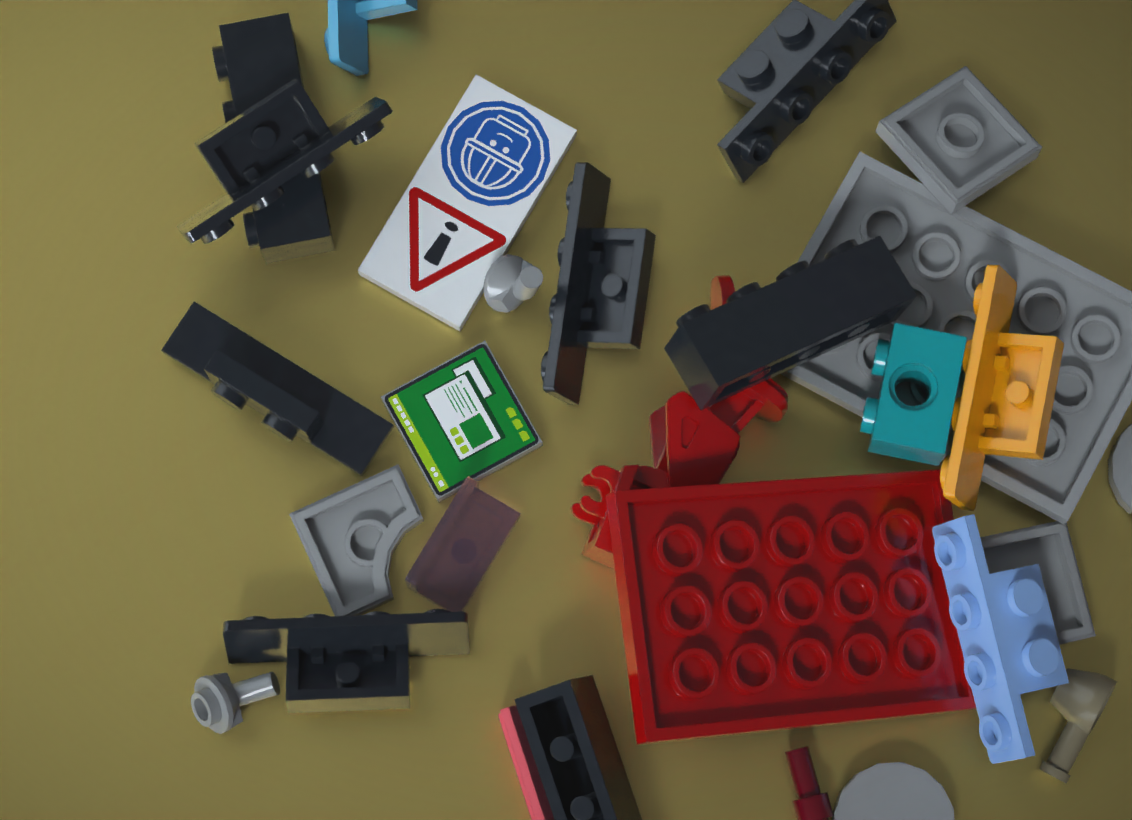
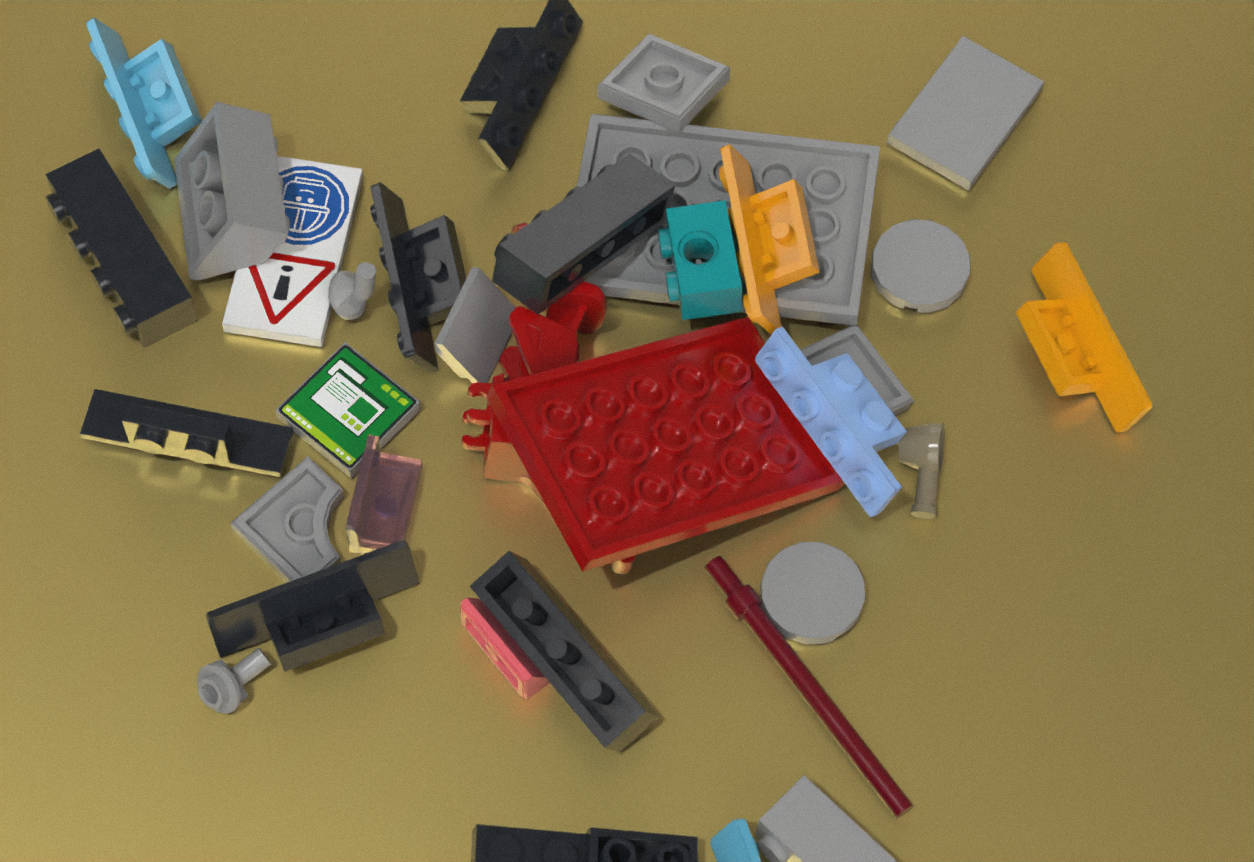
camera: 20 degrees left, 15 degrees down
black bracket [177,79,393,244] -> none
none -> light grey slope [174,102,290,280]
none -> light grey piece [434,268,515,383]

